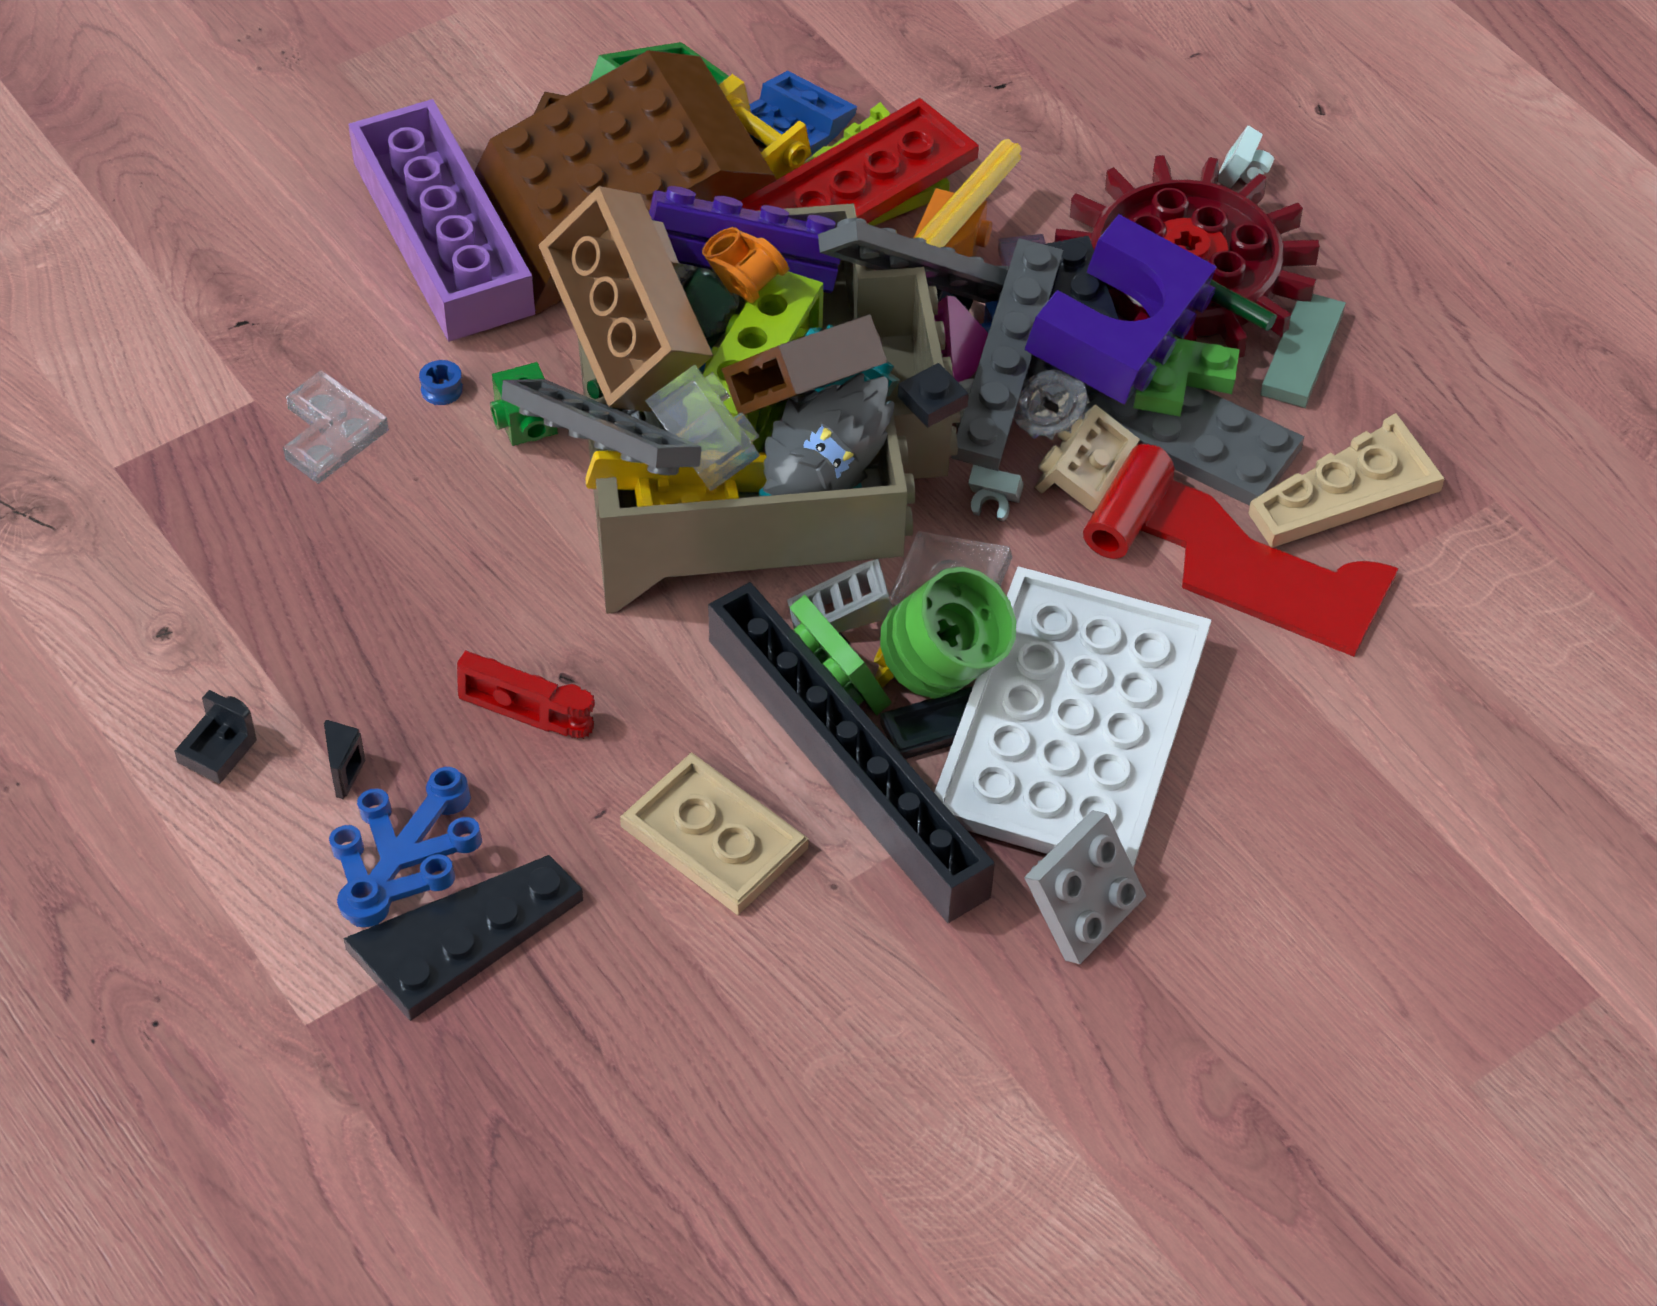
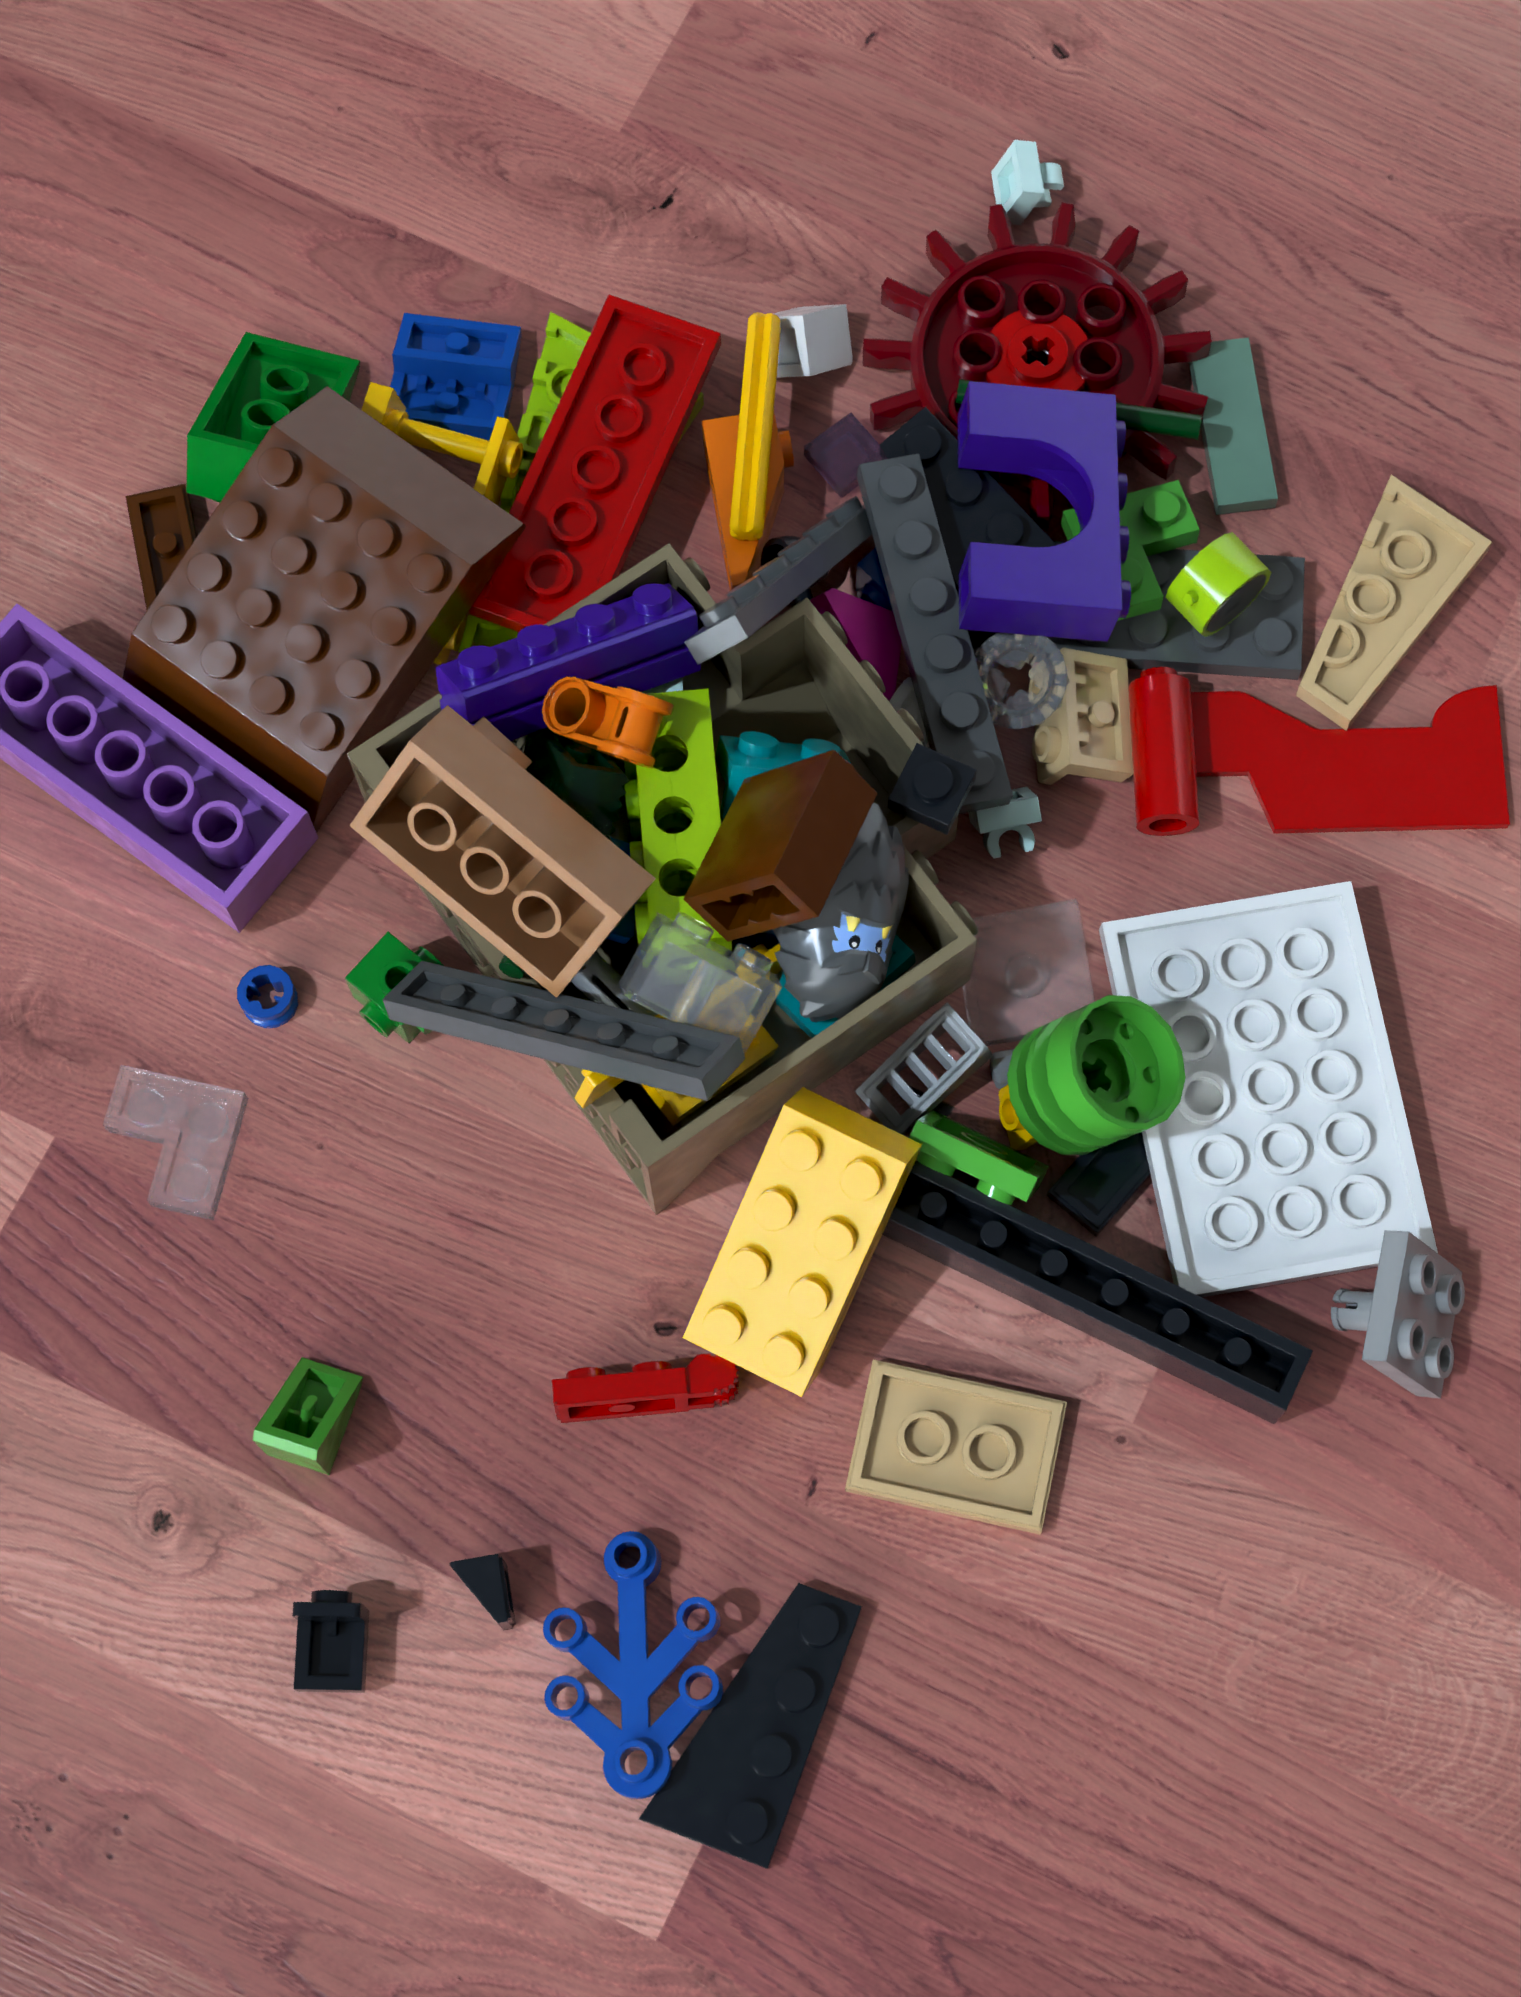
camera: 25 degrees left, 20 degrees up
none -> bright green slope [252,1357,363,1475]
none -> yellow brick [683,1087,923,1397]
none -> white panel [773,304,853,378]
none -> lime piece [1165,532,1272,637]

